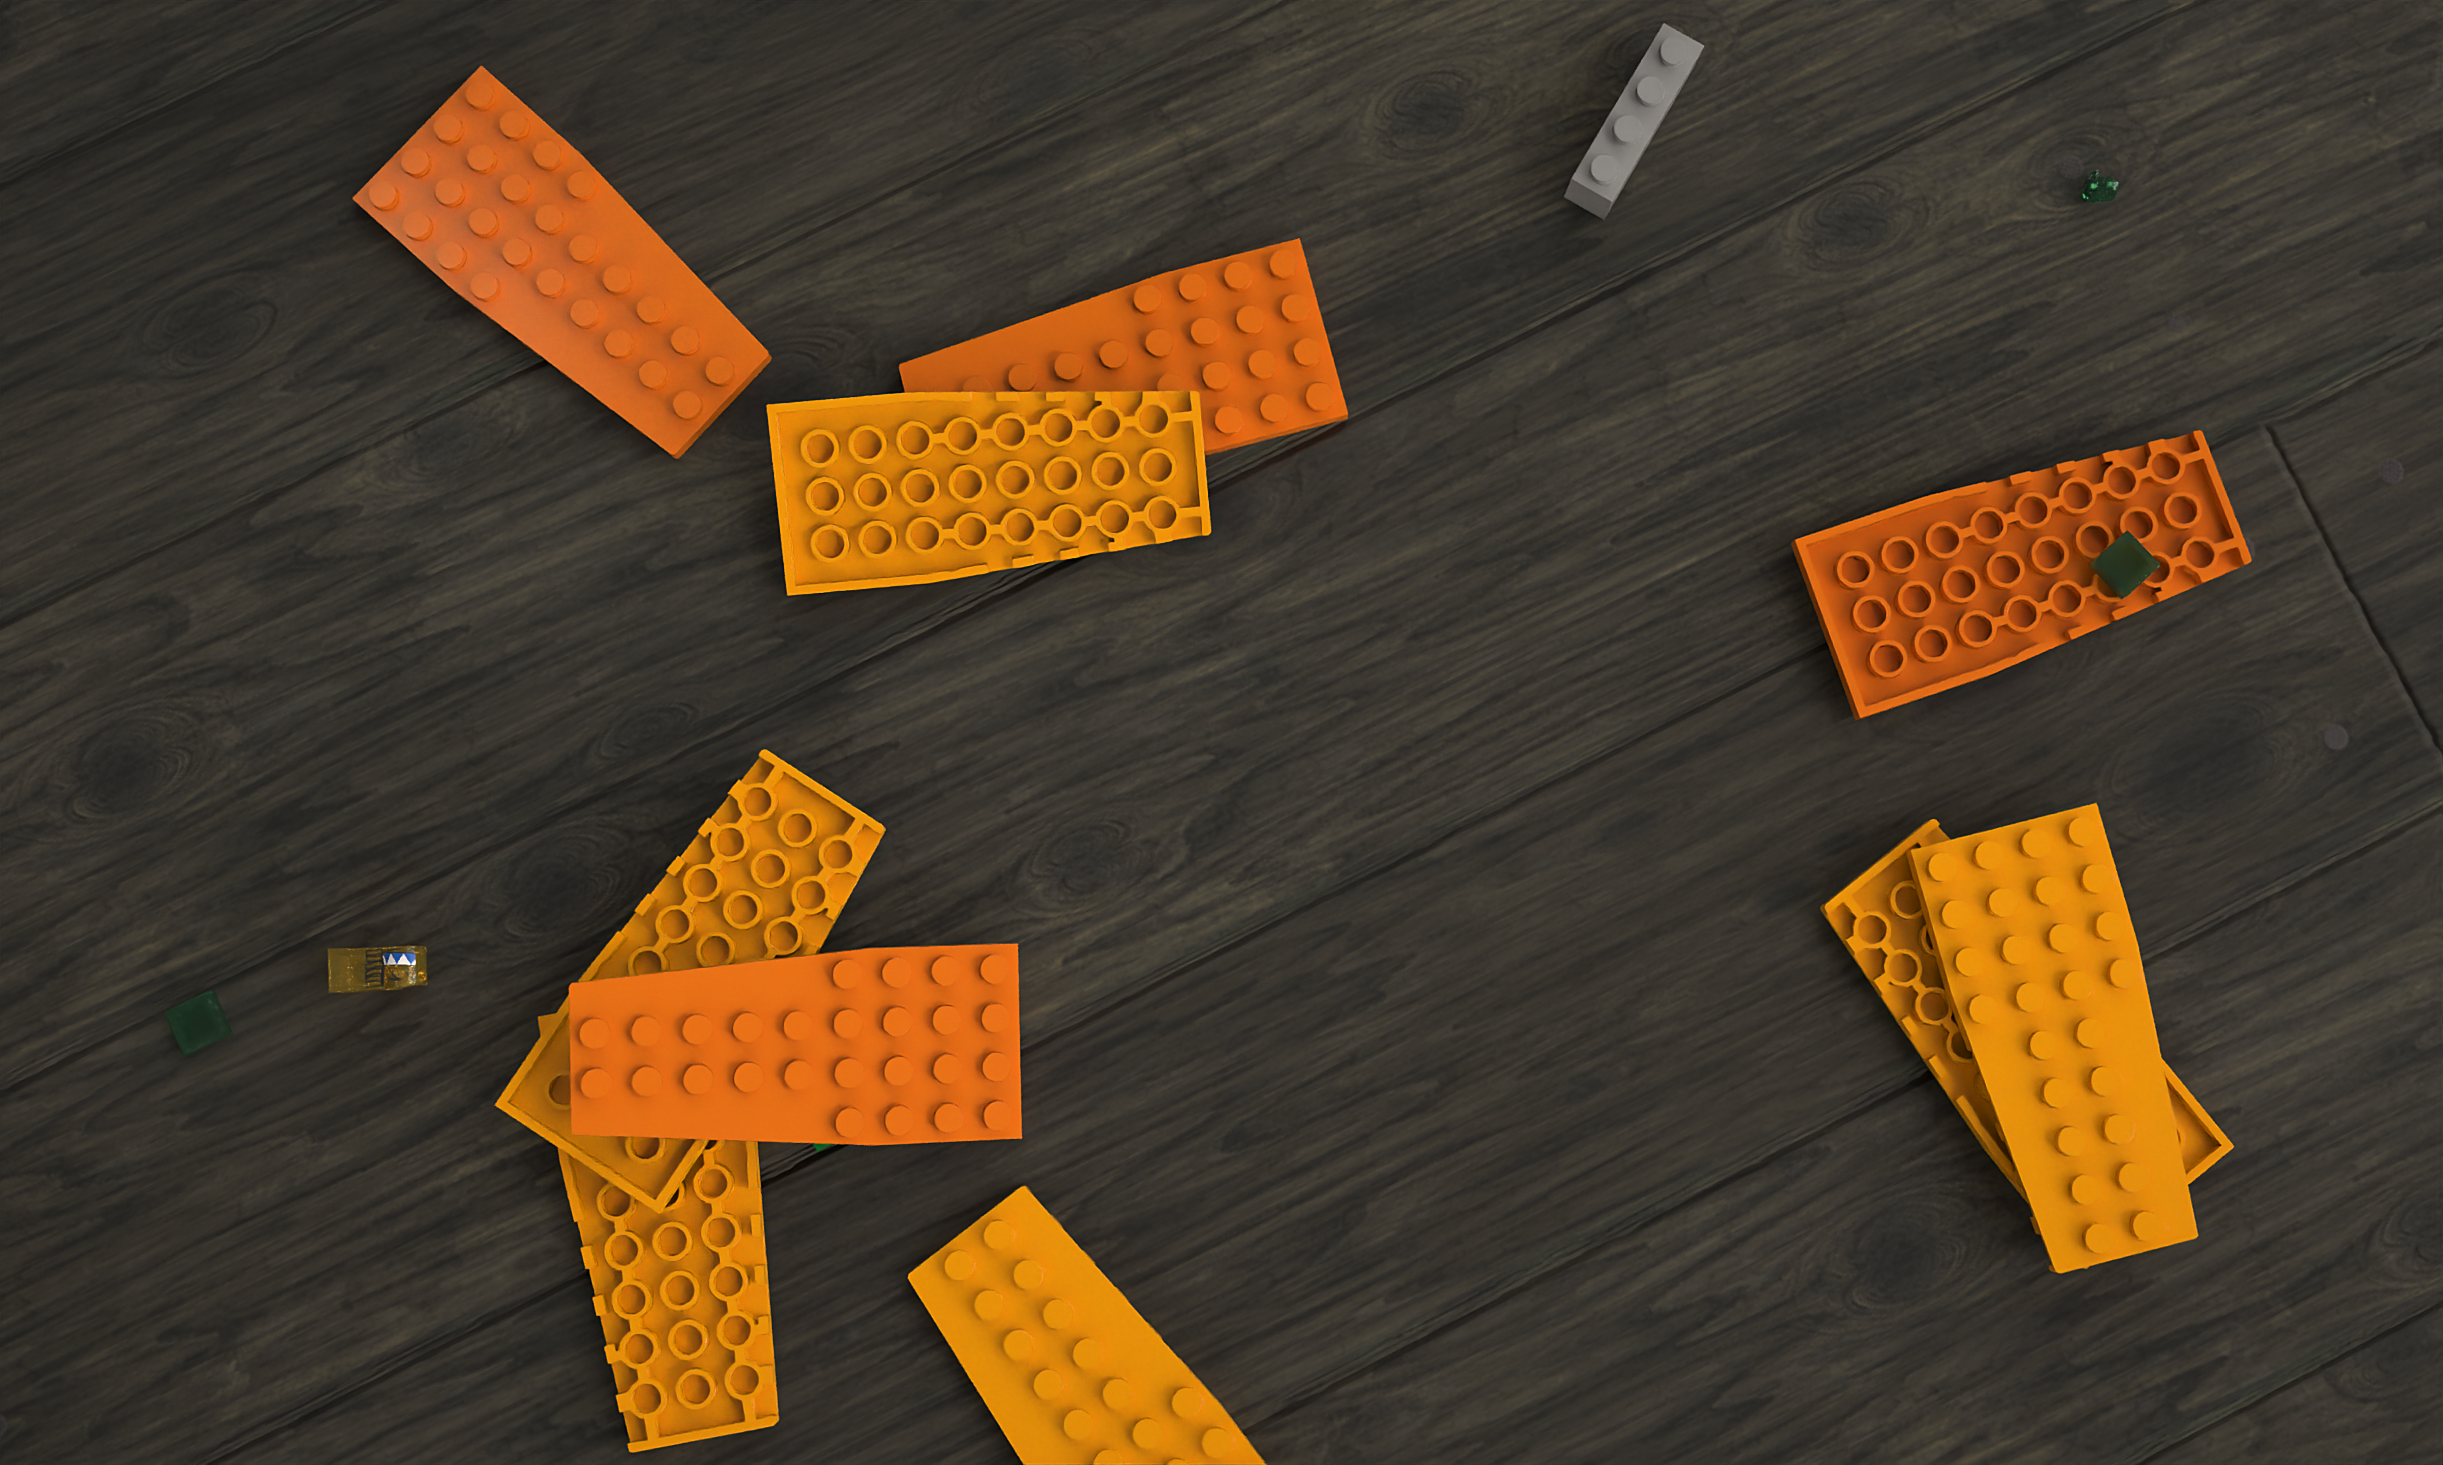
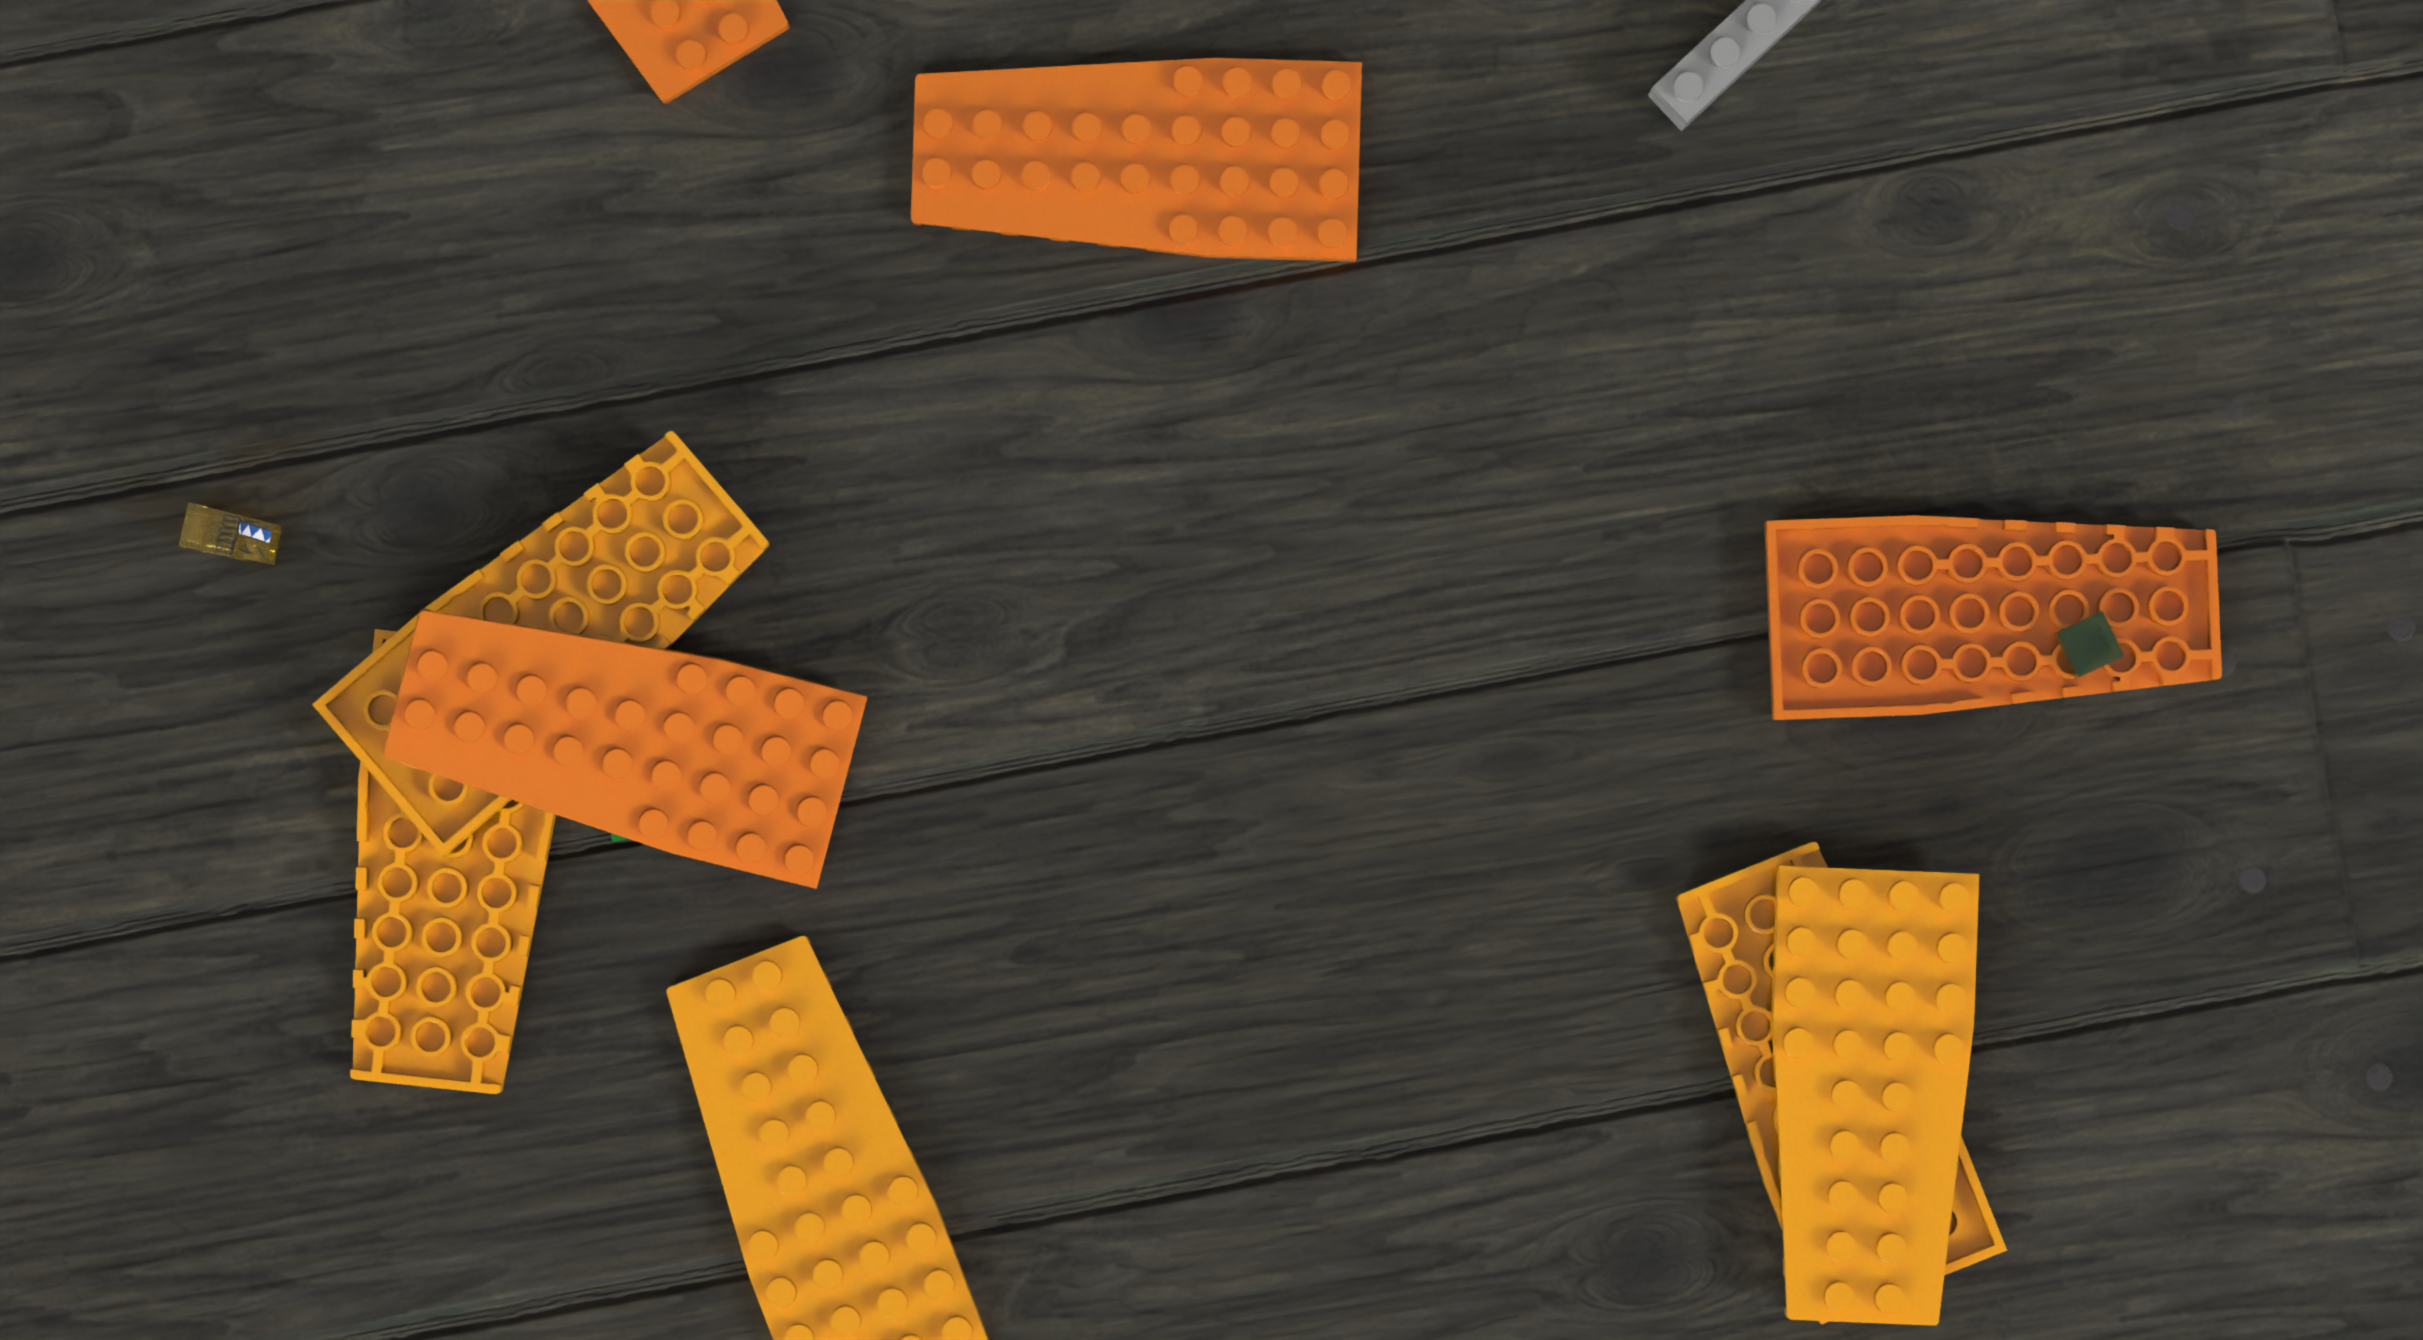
camera: 20 degrees right, 5 degrees up
clear green tile [164,991,234,1056] -> none
light orange wing [766,391,1211,596] -> none
clear green rock [2081,171,2120,203] -> none

